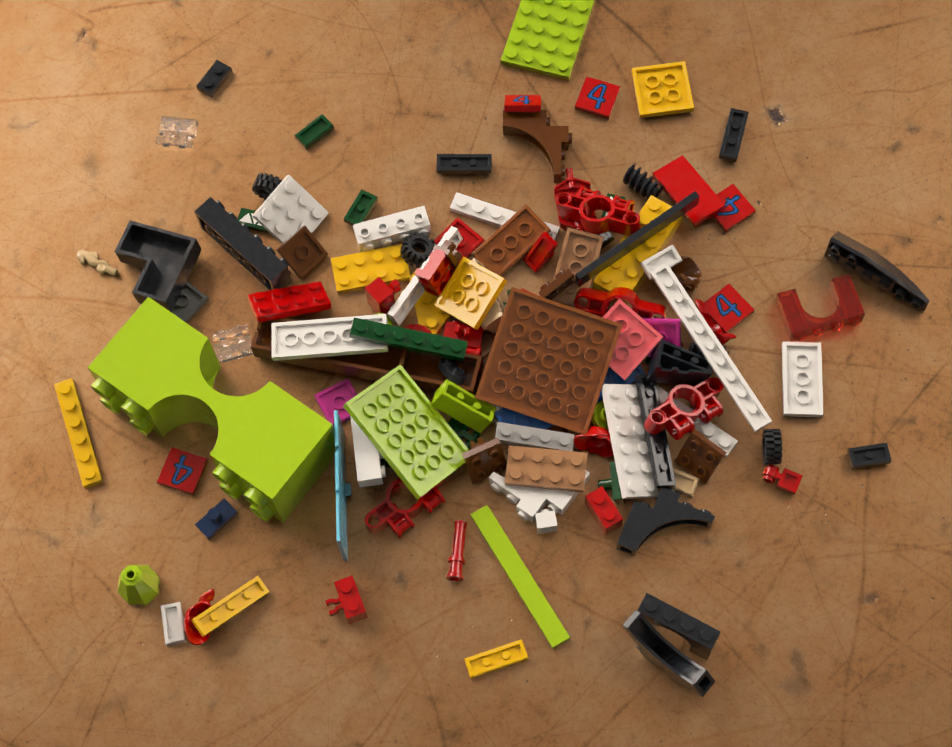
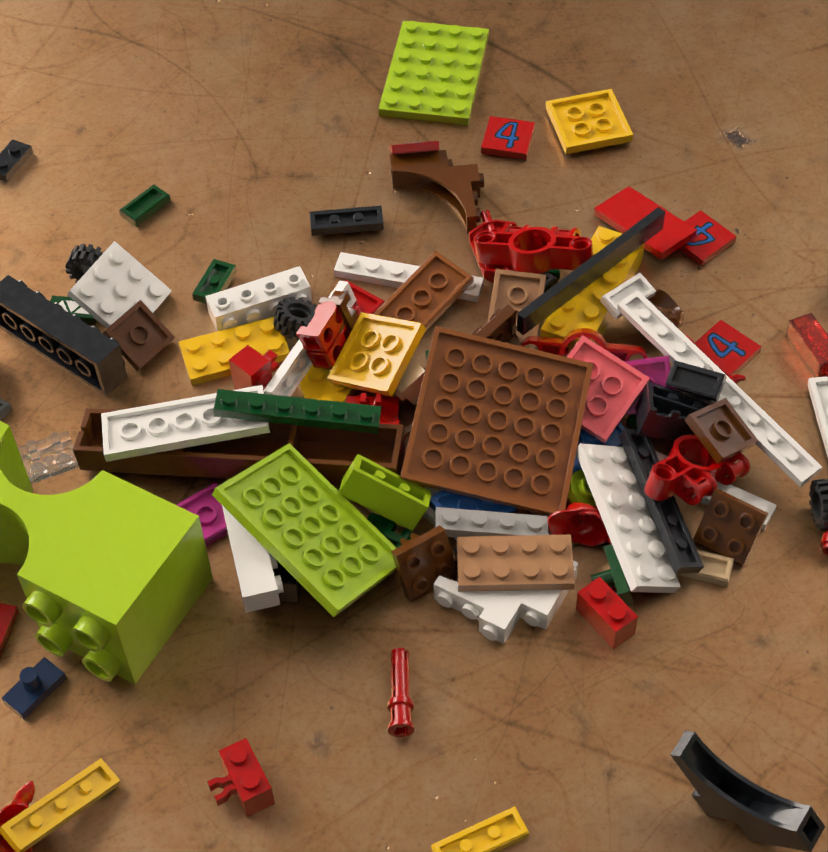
camera: 10 degrees left, 15 degrees down
red plate [248,281,331,323] -> none
medium azure door [334,410,352,561] -> none
red piece [364,478,446,538] -> none
black plate [438,358,467,385] -> none
lime tile [470,505,570,649] -> none
red tile [523,232,559,273] -> none
white plate [535,509,557,534] -> none
black arch [616,488,715,556] -> none
black piece [623,163,665,201] -> none
black arch [637,593,721,660] -> none
black plate [719,108,749,162] -> none
none -> black tile [665,360,727,402]
none -> reddish brown plate [684,398,758,464]

